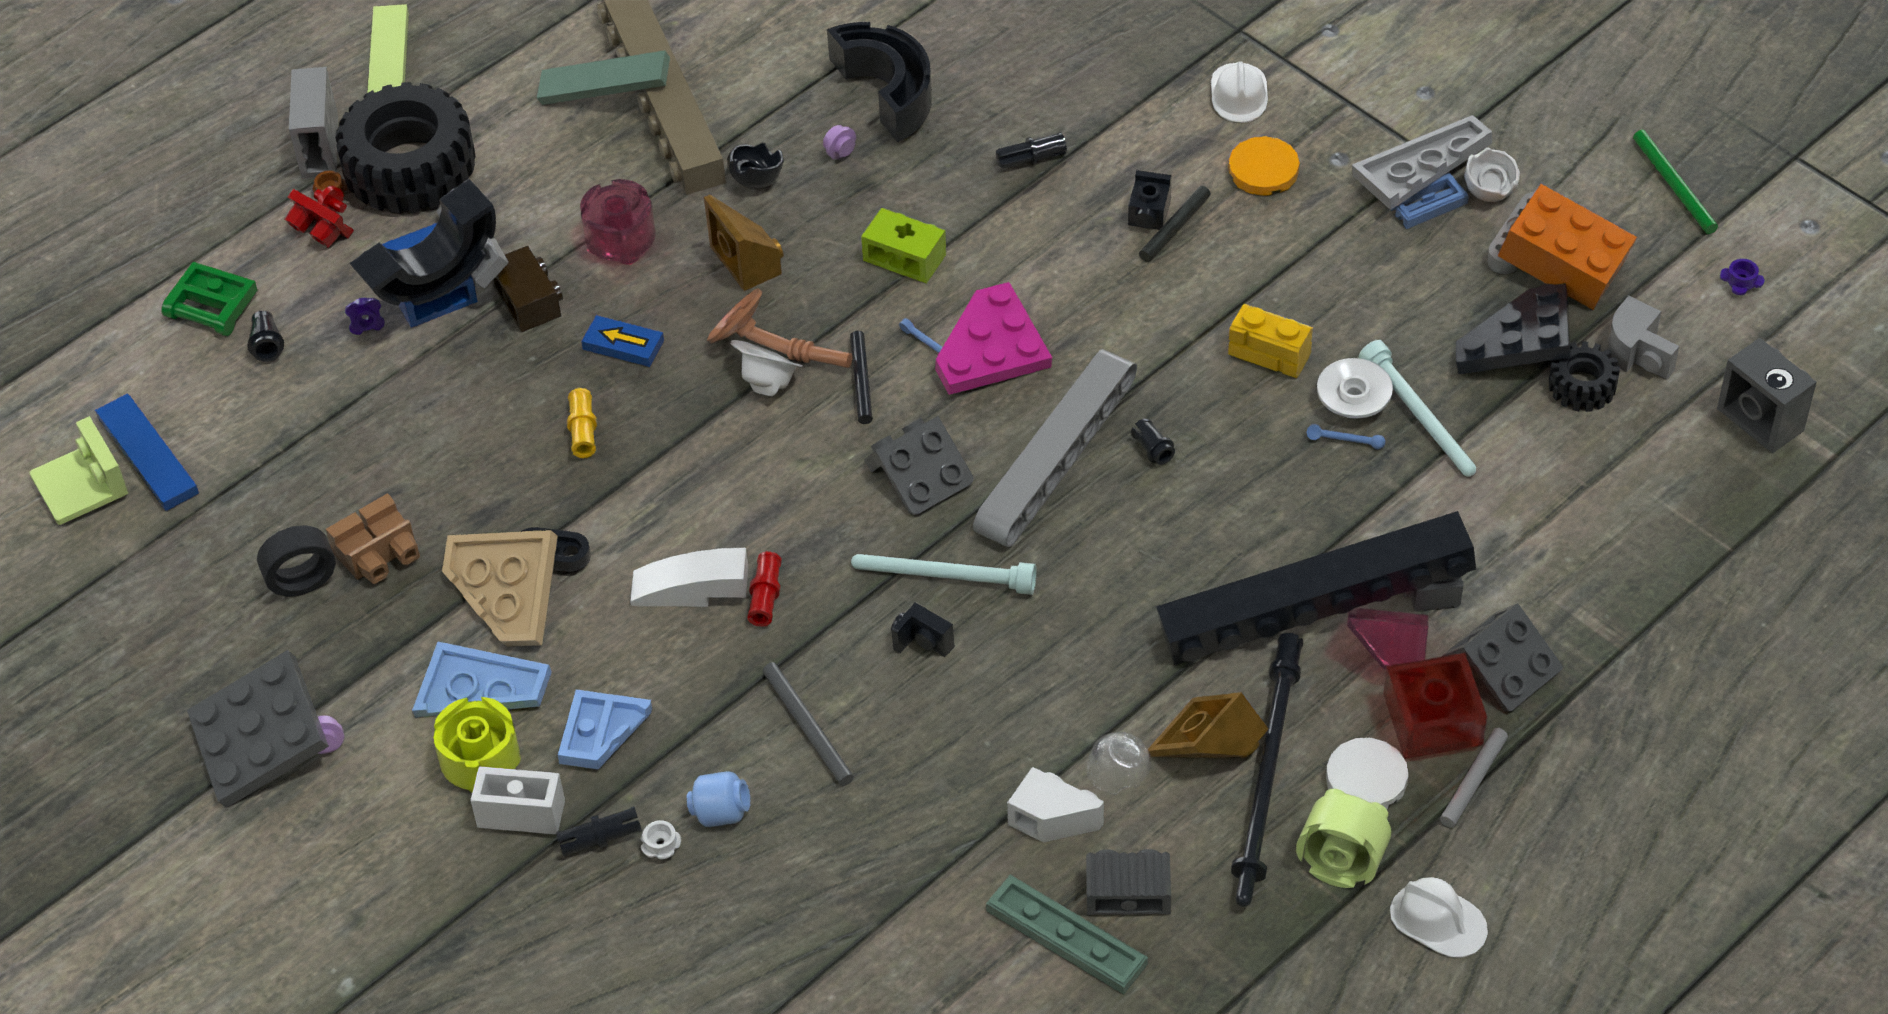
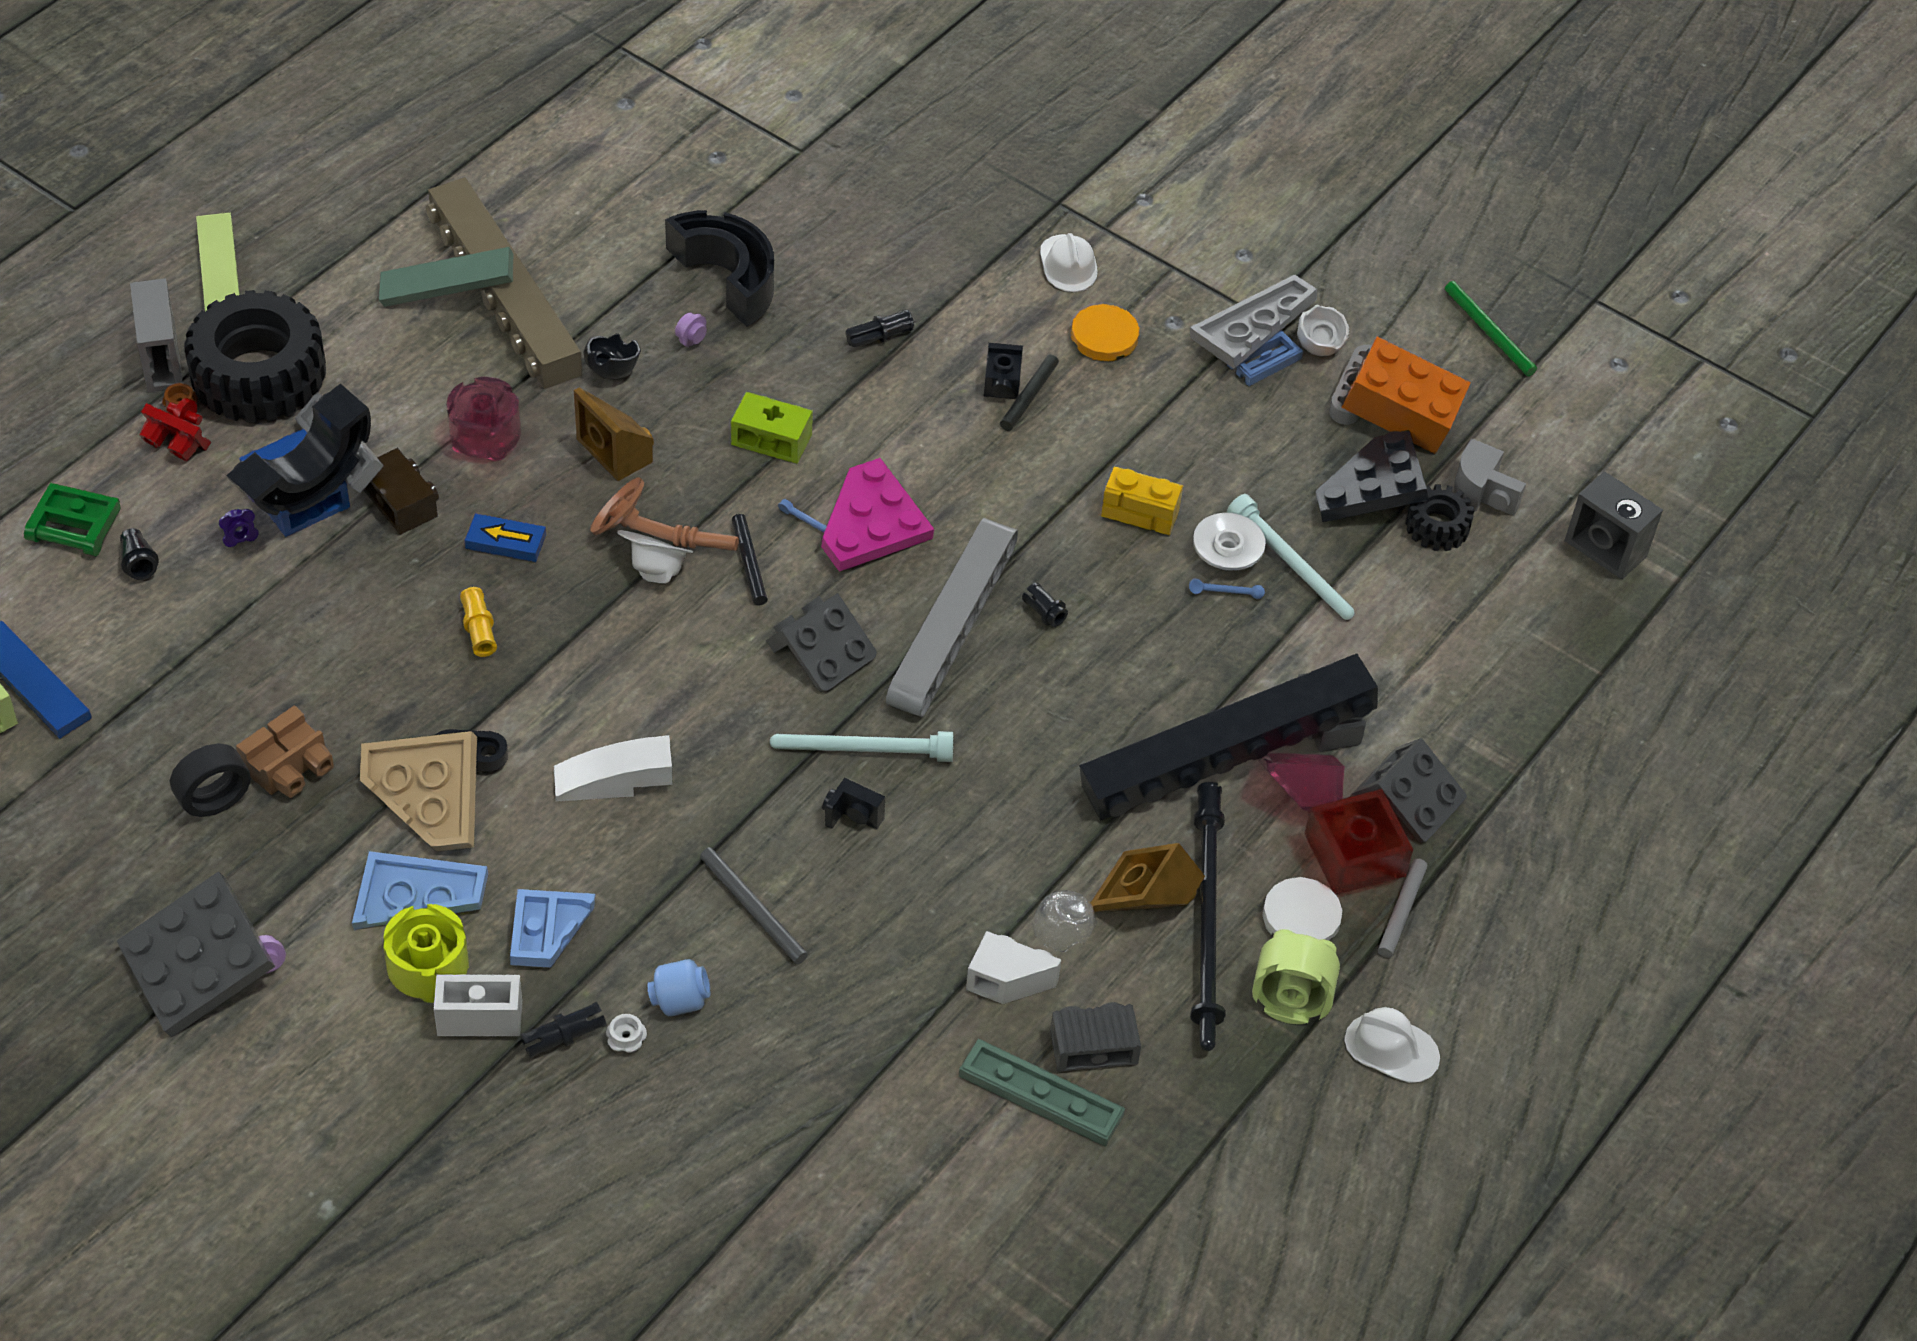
camera: 15 degrees left, 0 degrees up
red pin [747,551,782,627] -> none
dark purple plate [1720,259,1765,295] -> none

